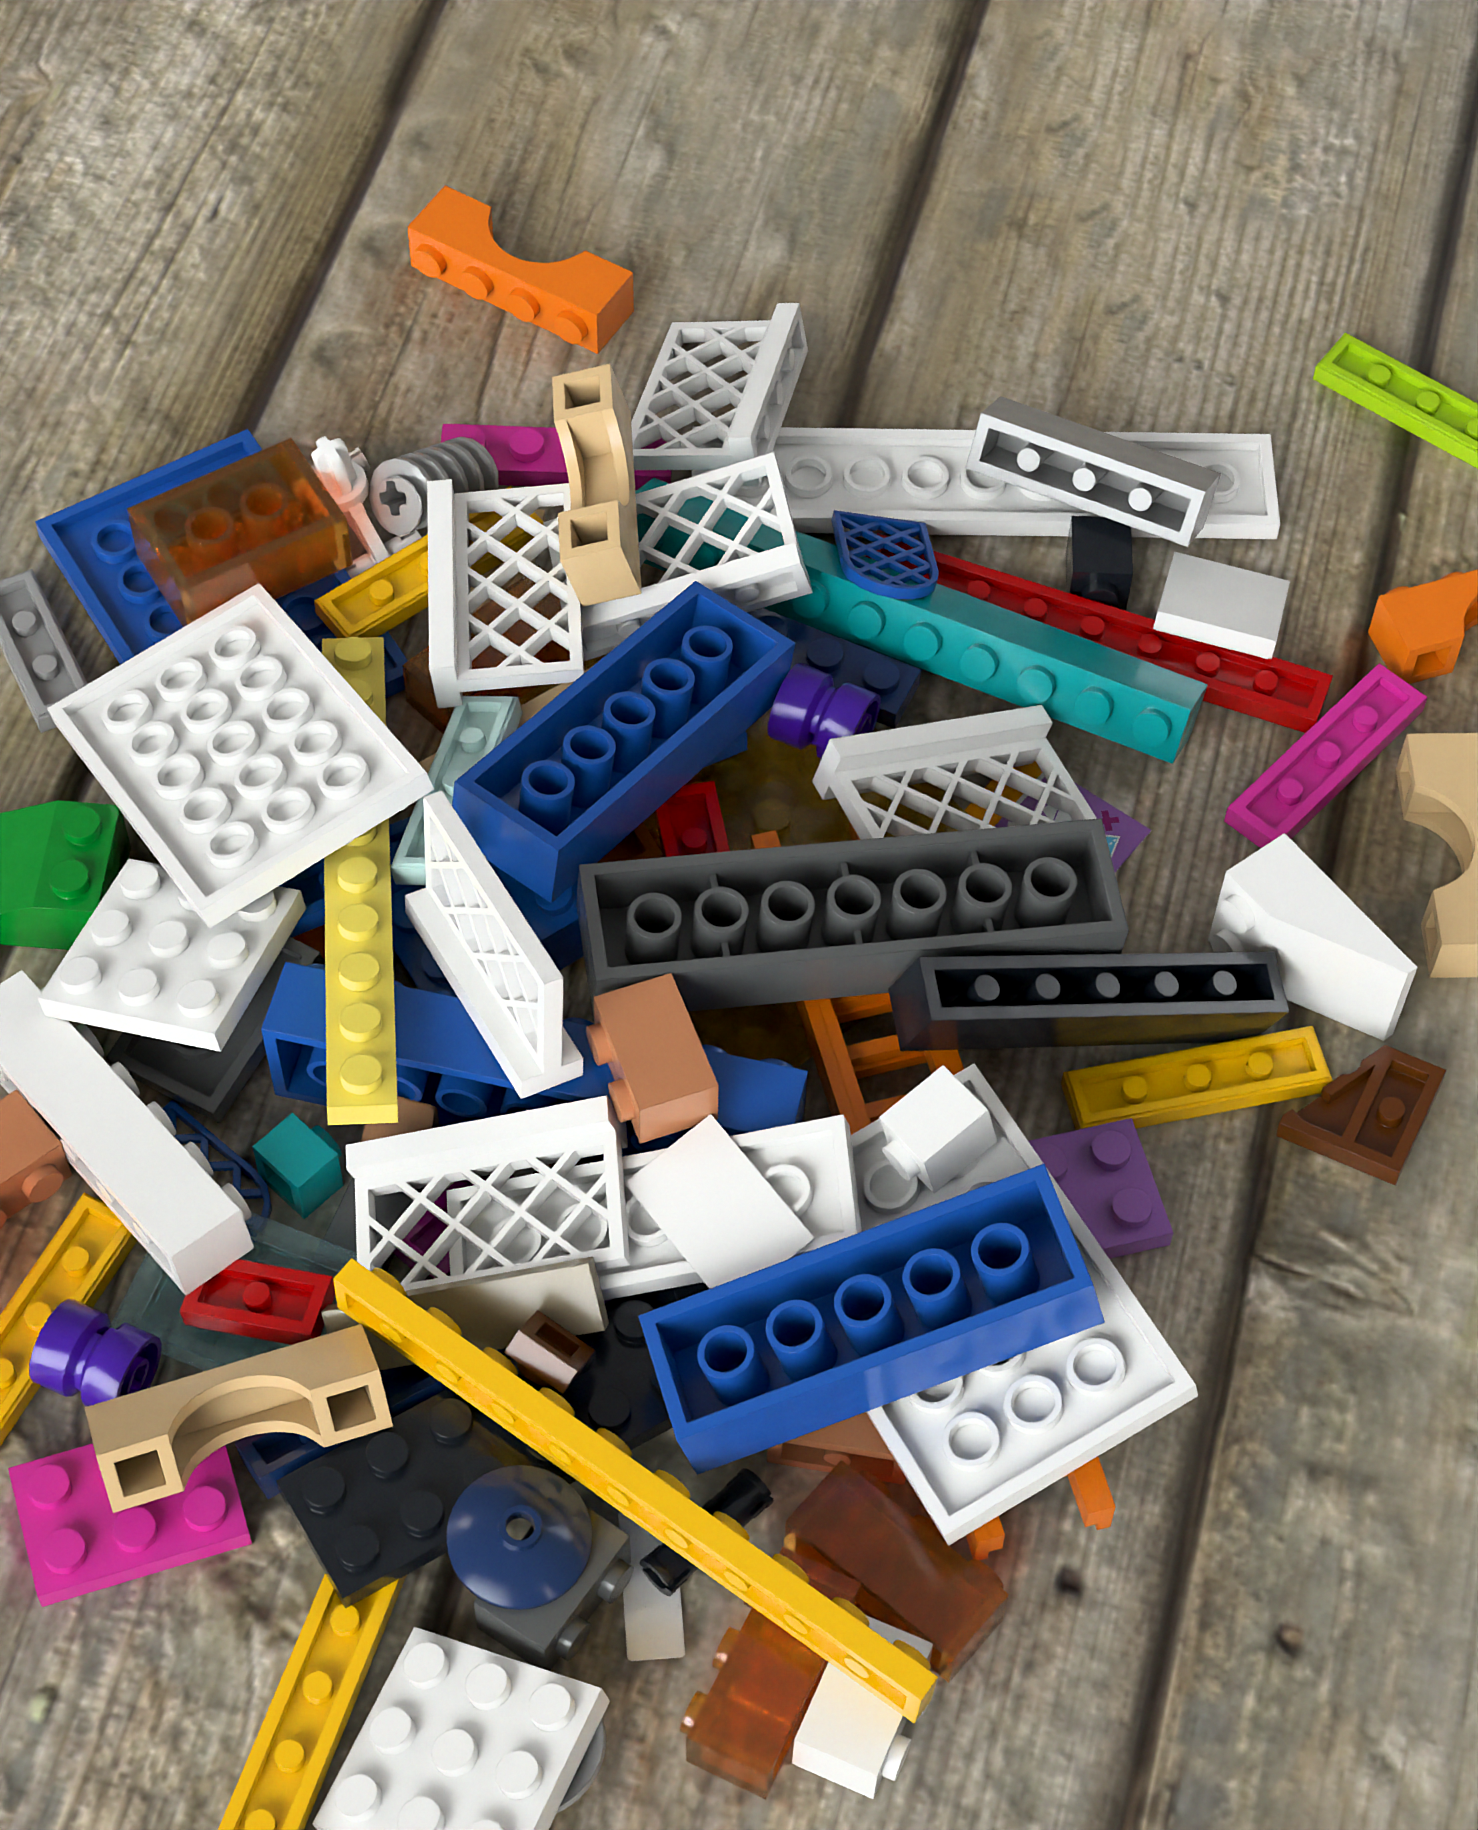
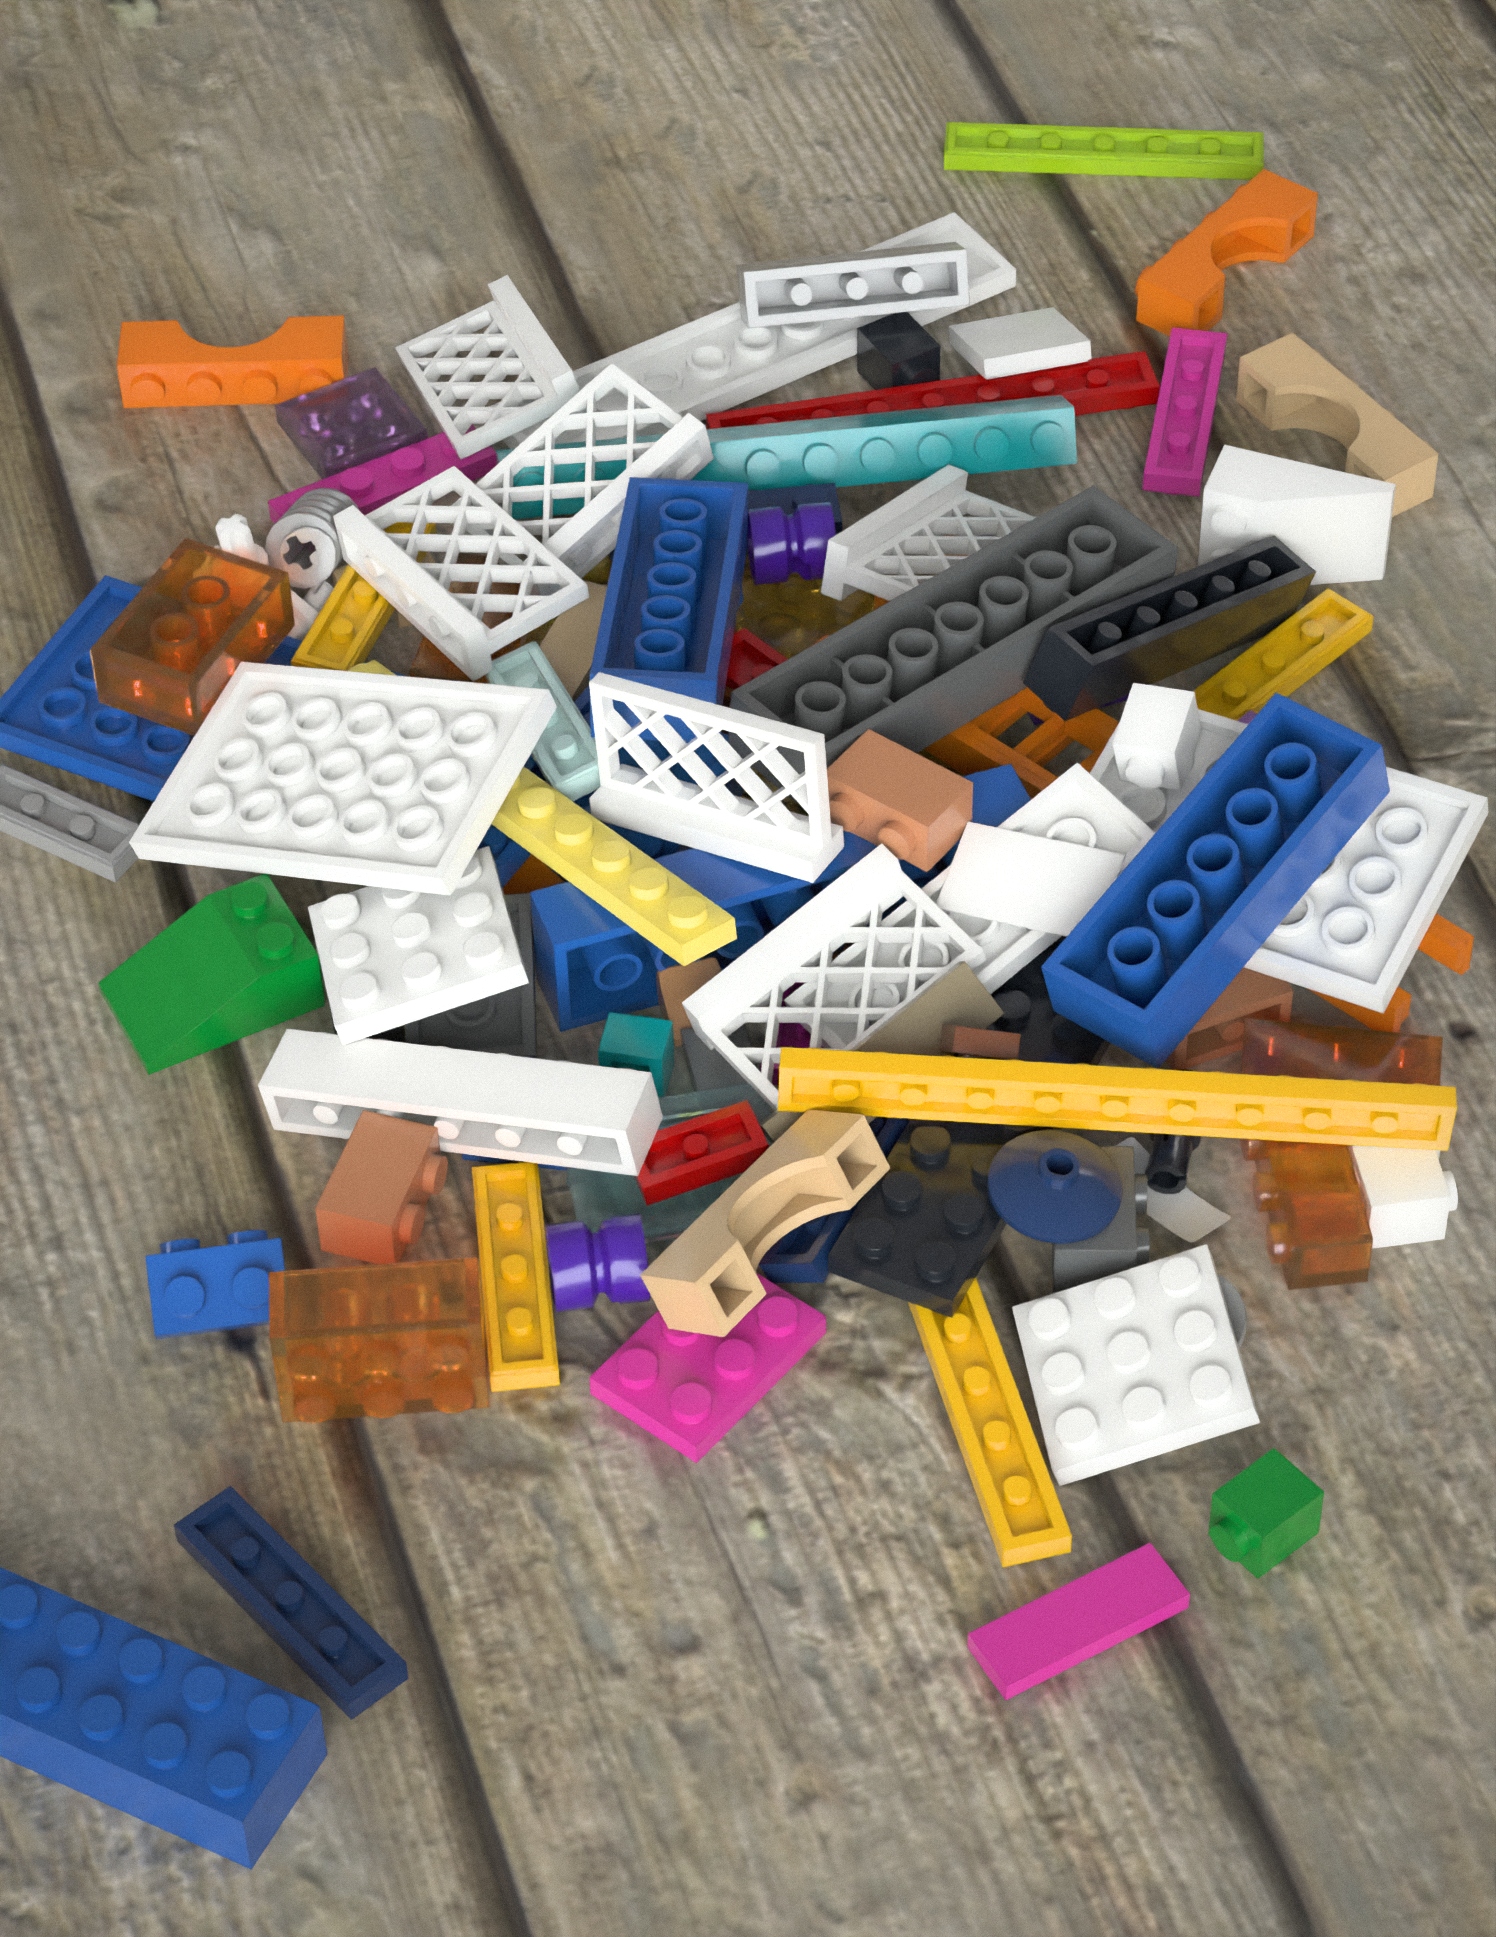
camera: 30 degrees left, 10 degrees down
tan arch [552,364,642,607] -> none
blue window [831,510,939,599] -> none
reddish brown wing [1276,1045,1446,1186] -> none
none -> clear purple plate [275,367,428,480]

